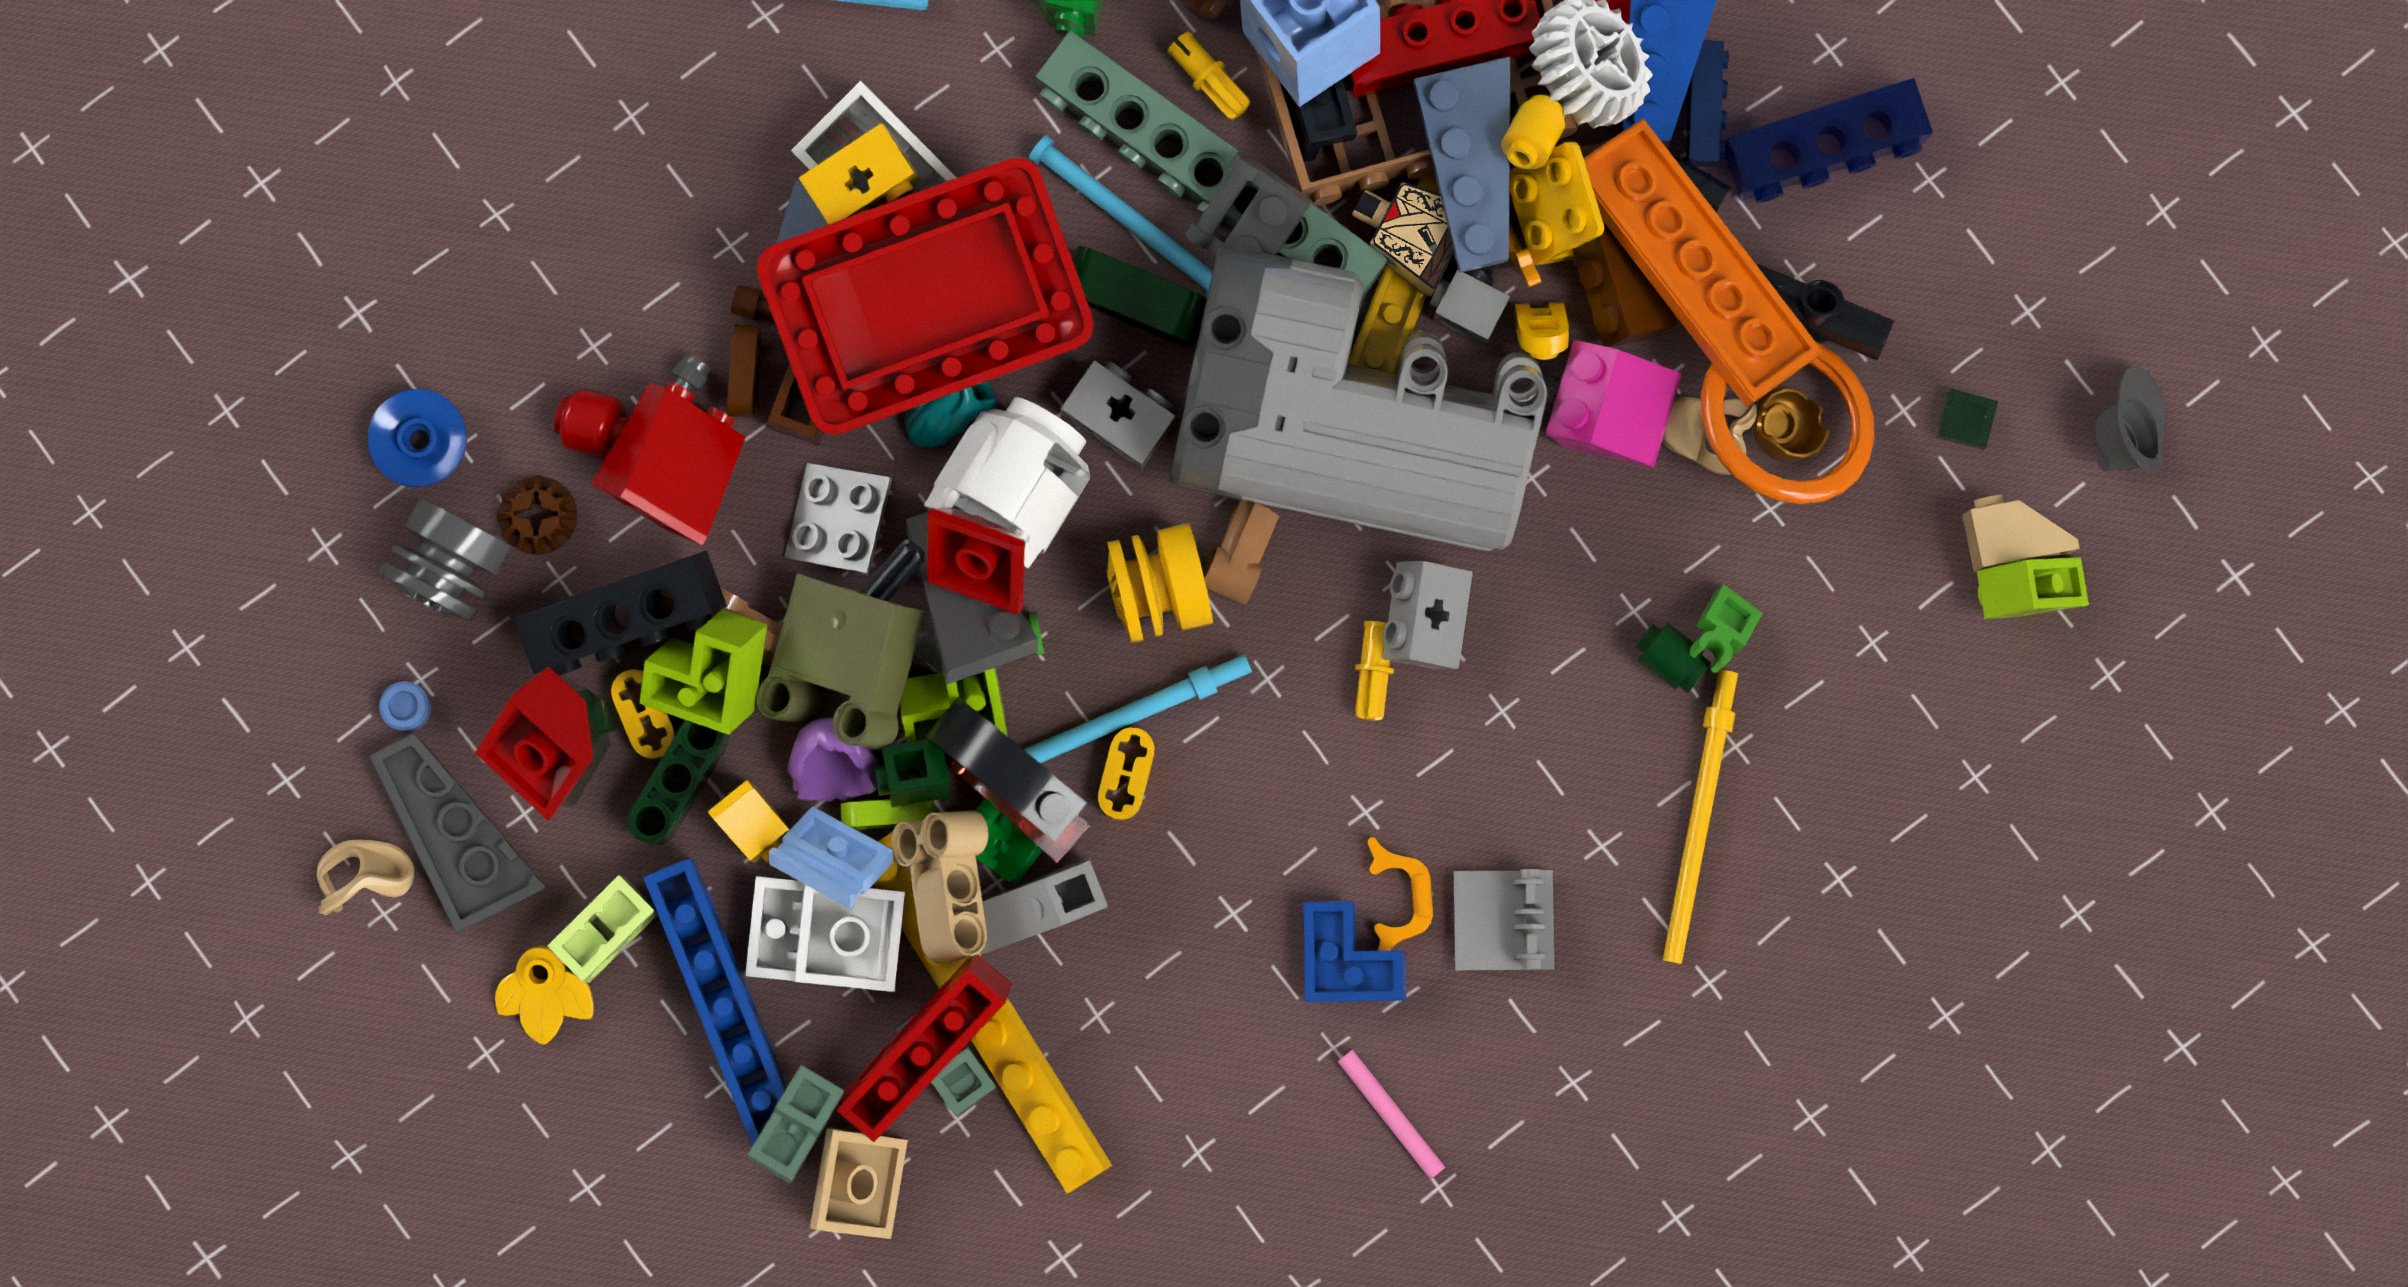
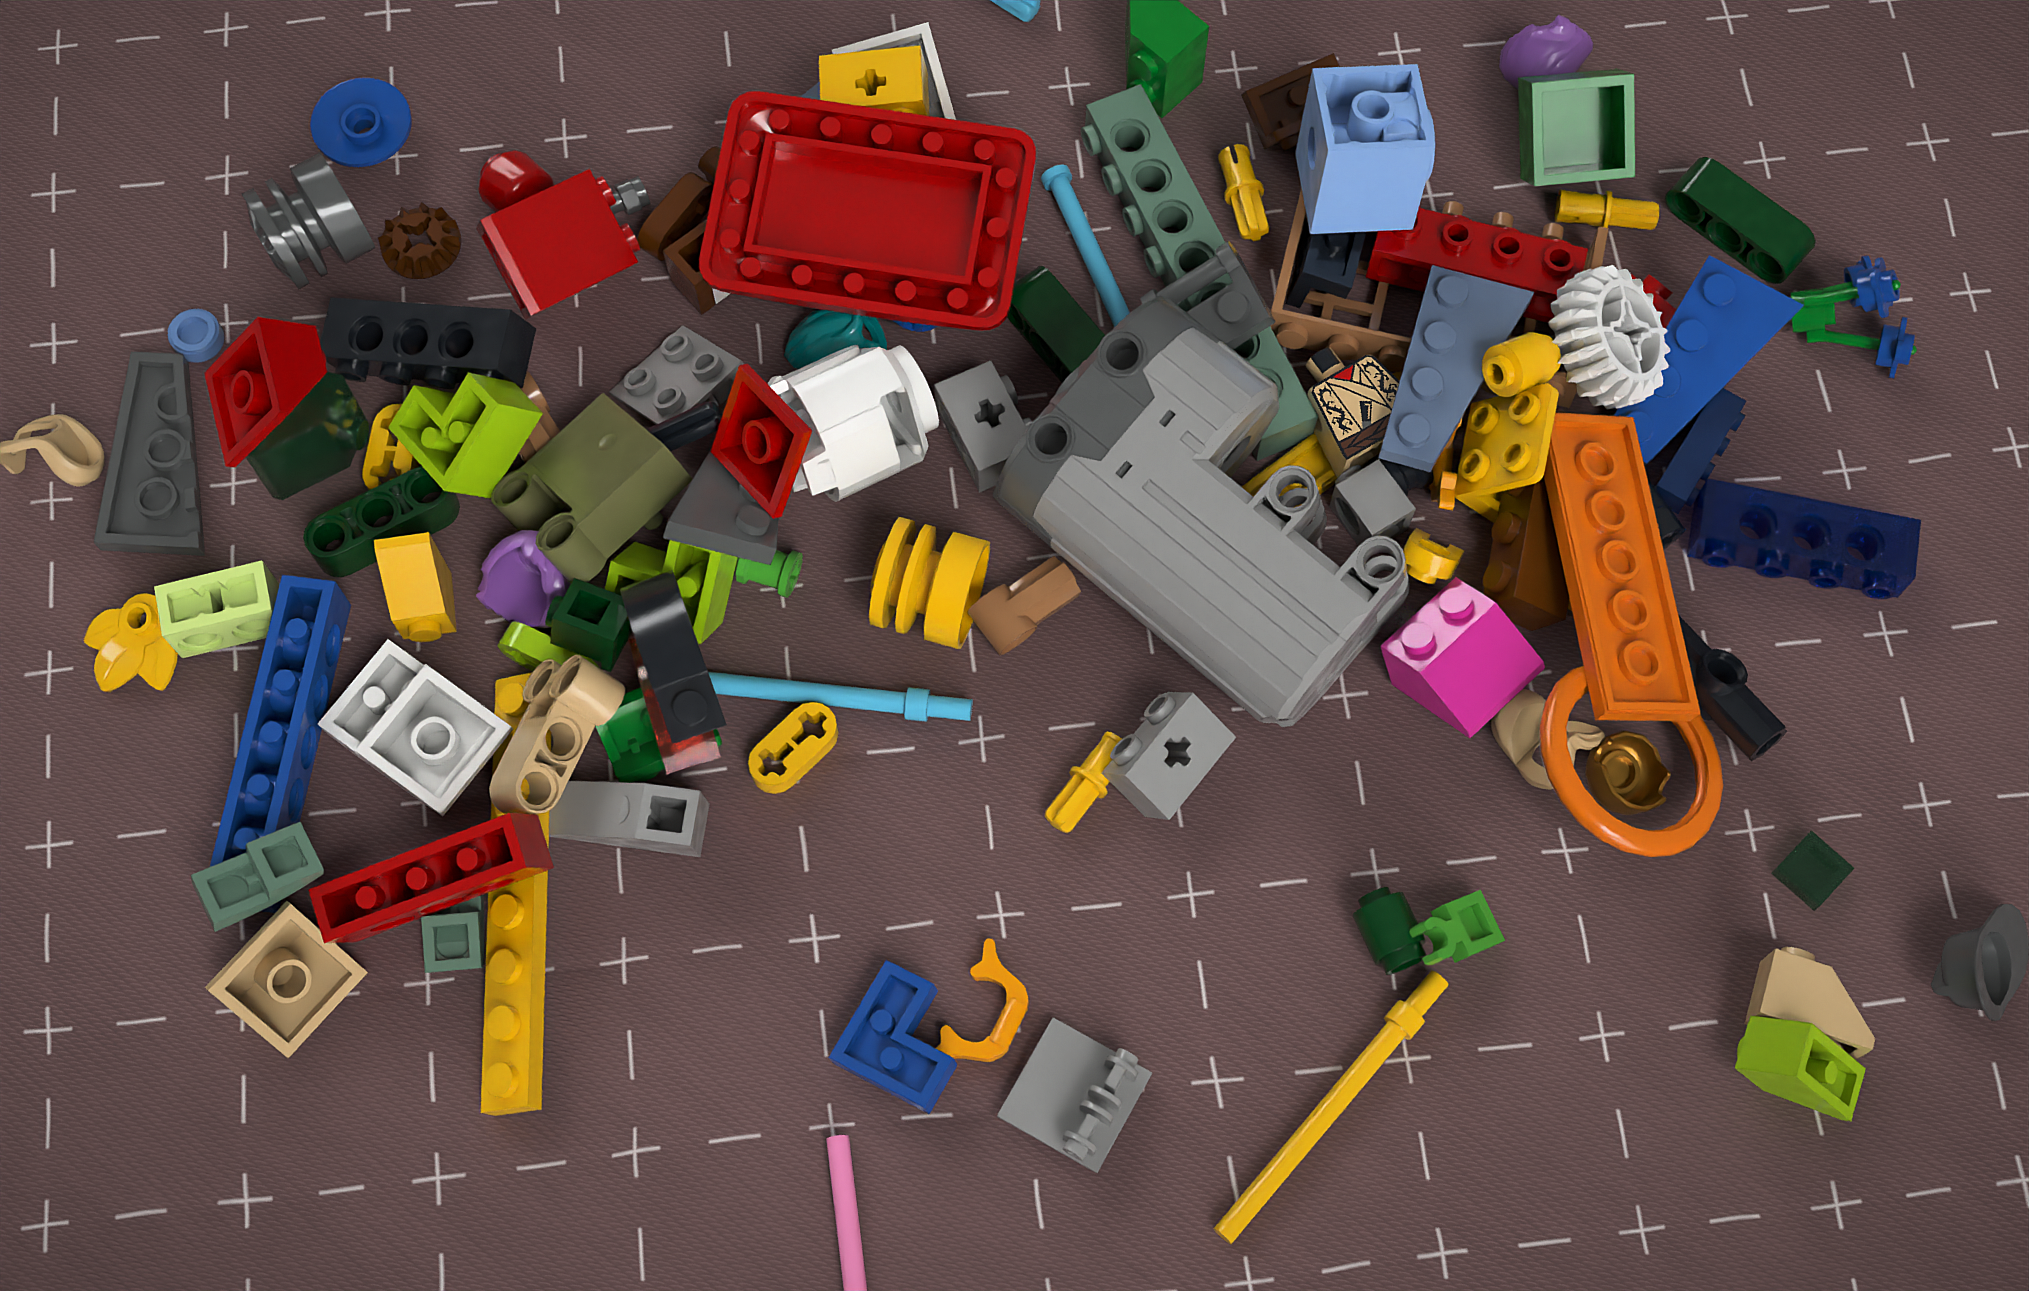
camera: 35 degrees right, 15 degrees down
light blue plate [769,806,893,909] -> none

